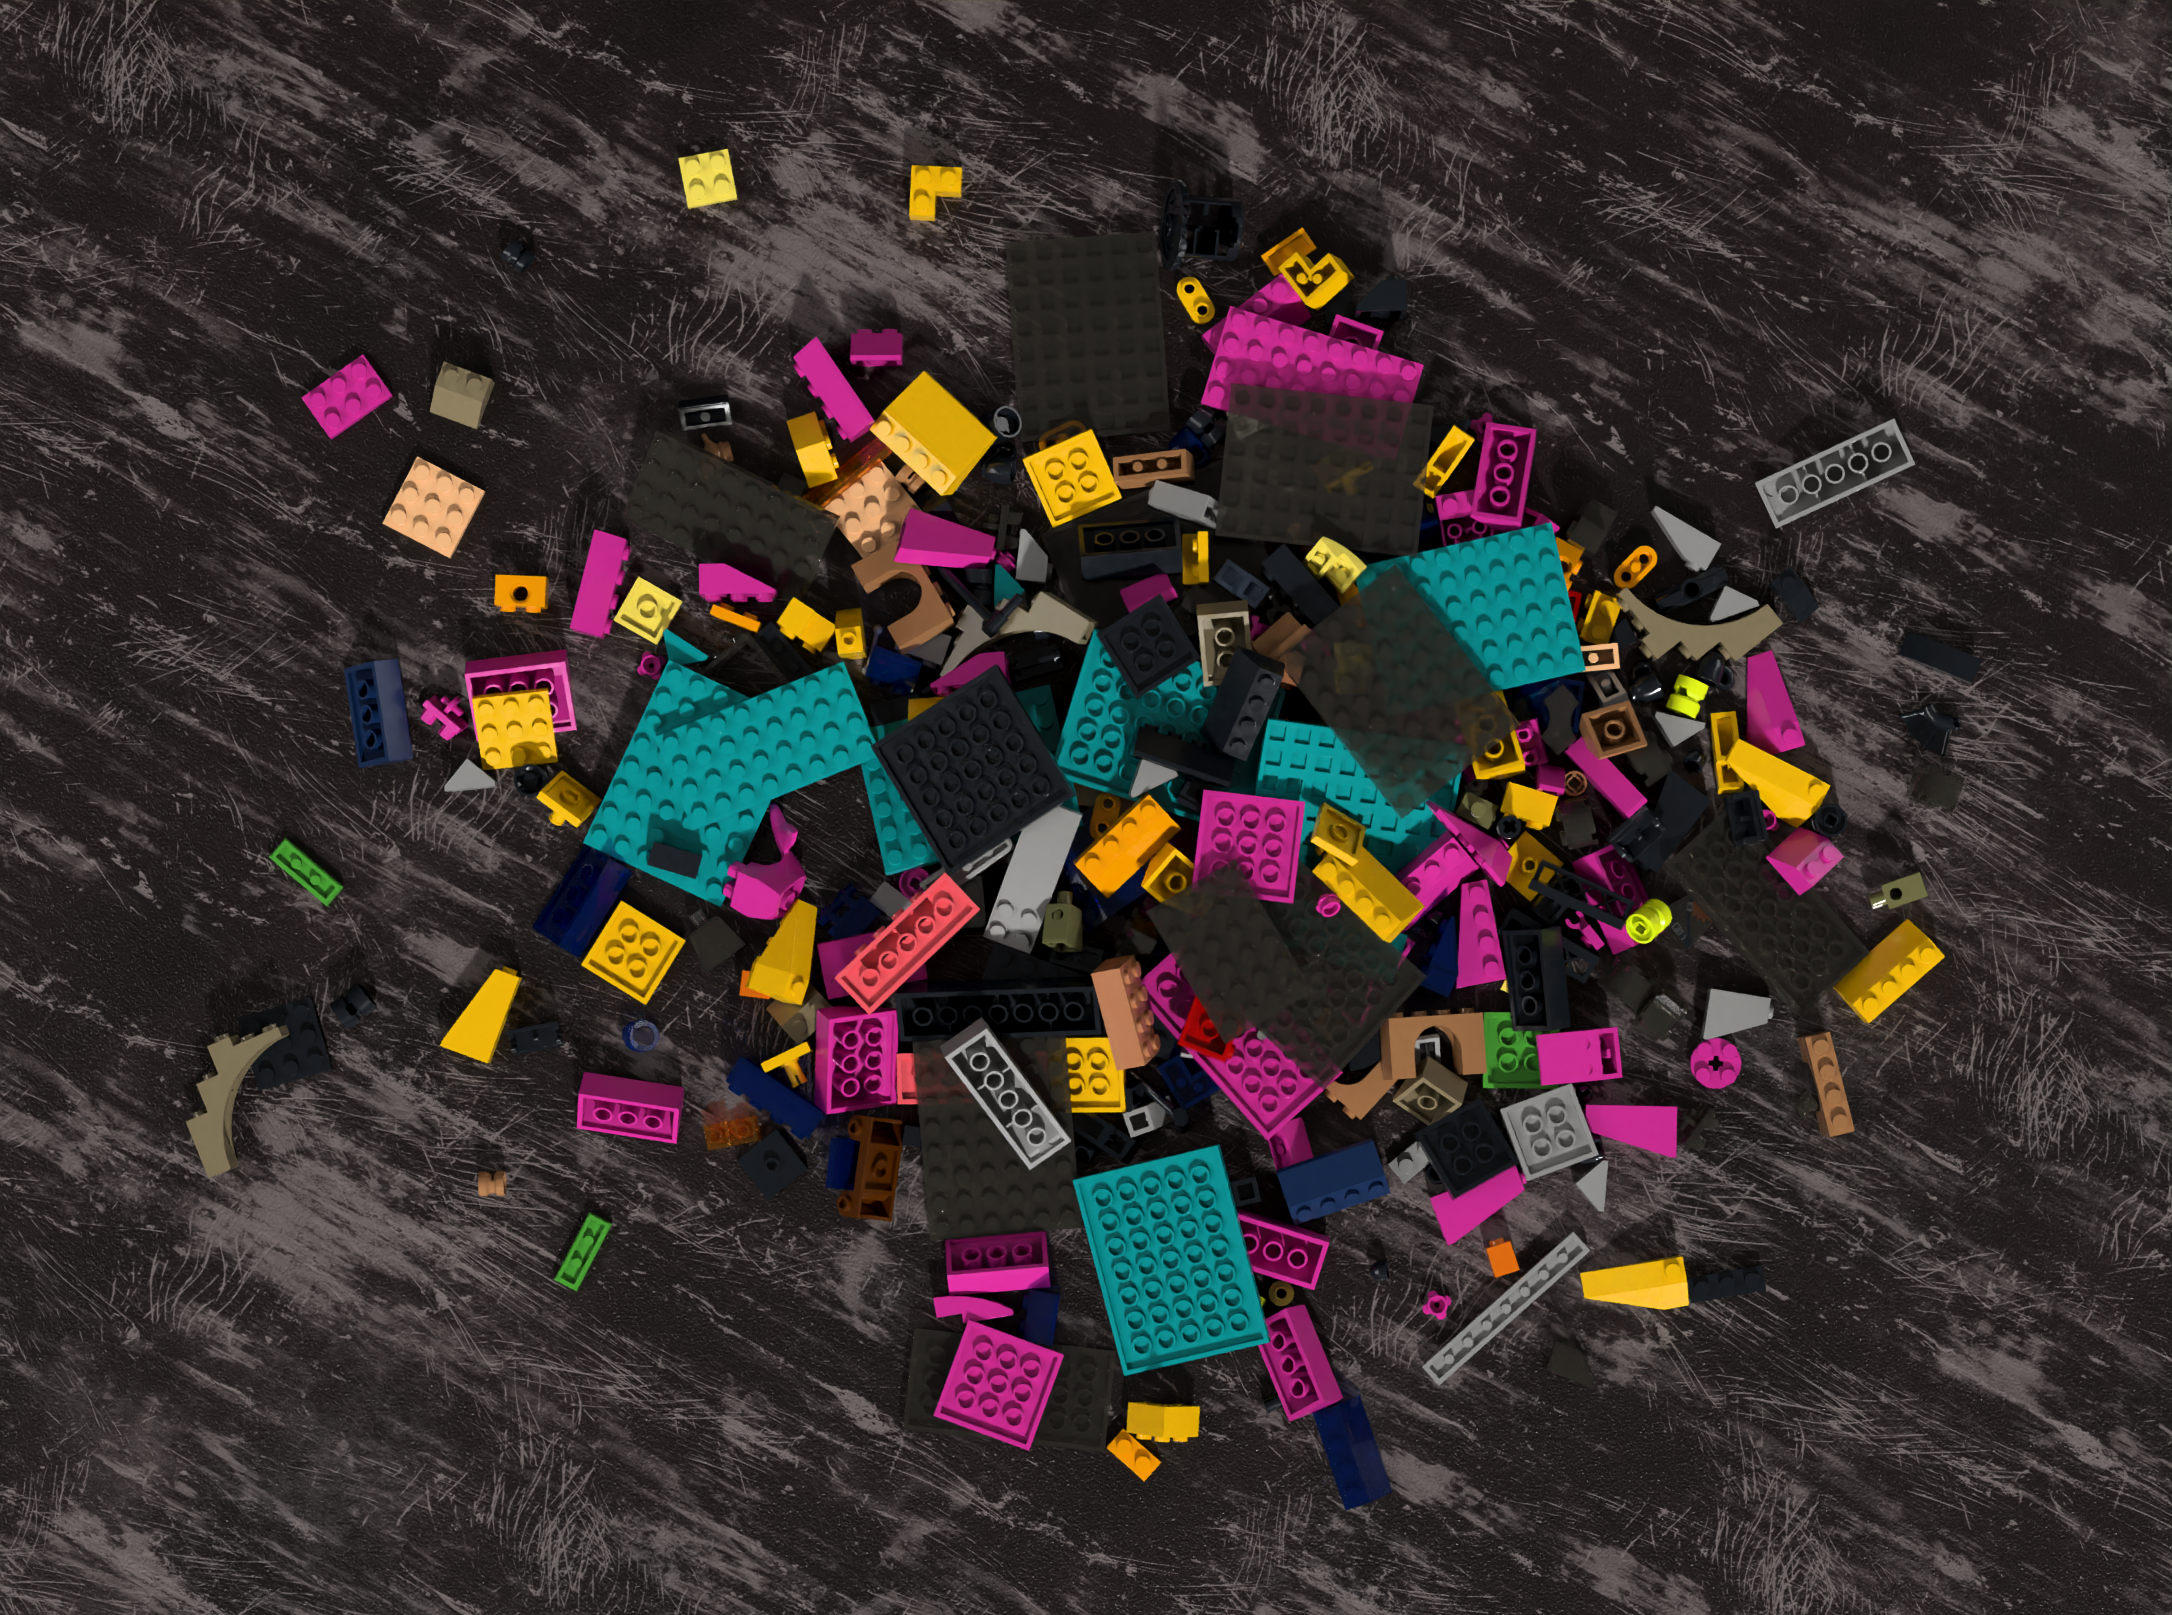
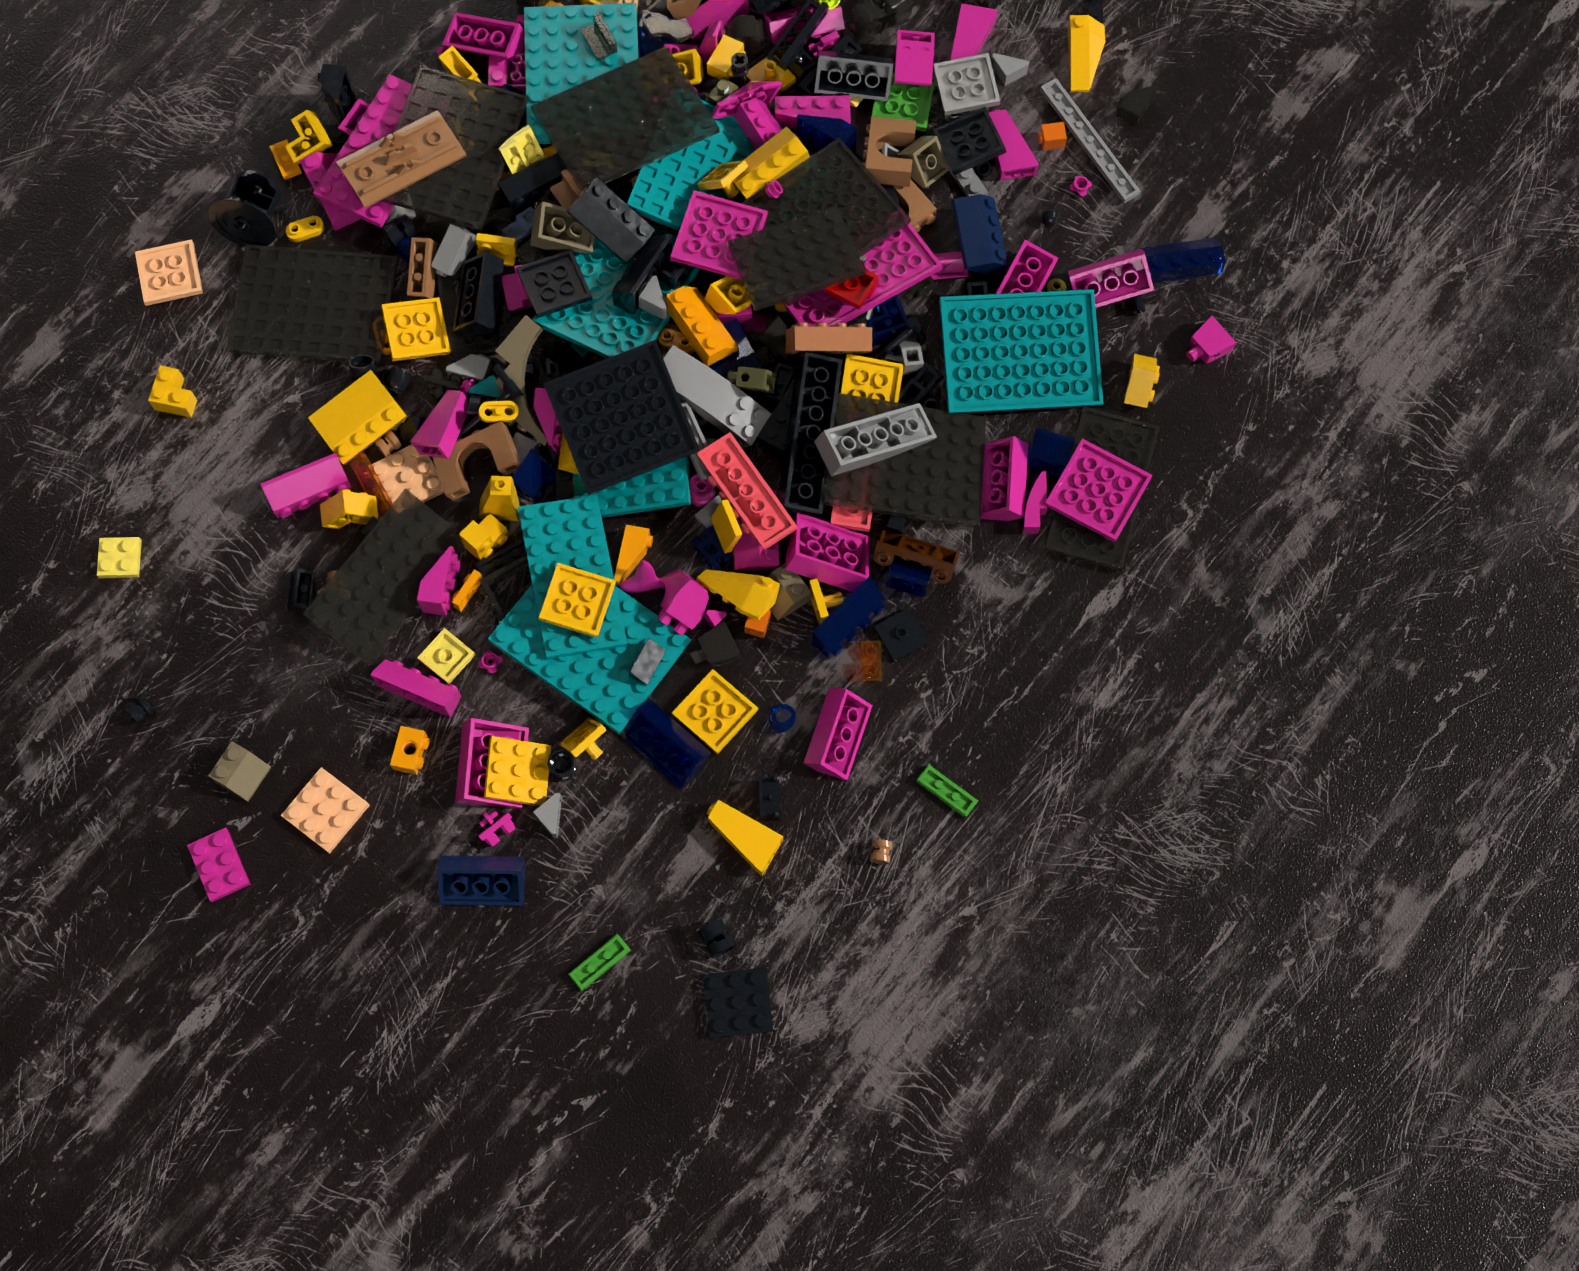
camera: 85 degrees left, 15 degrees down
dark tan arch [186,1023,290,1178] -> none
teal slope [663,629,710,667] -> none
dark pink slope [850,329,903,367] -> none
light orange plate [1106,1428,1161,1481] -> none
none -> light nougat plate [135,239,203,306]
none -> medium nougat hinge [336,110,466,208]
none -> yellow plate [478,401,519,423]
none -> yellow plate [539,563,616,638]
none -> clear smoke panel [581,12,618,61]
none -> light orange slope [614,525,653,587]
none -> dark pink slope [703,610,726,627]
none -> yellow tile [710,499,742,553]
none -> dark pink torso [1186,316,1236,363]

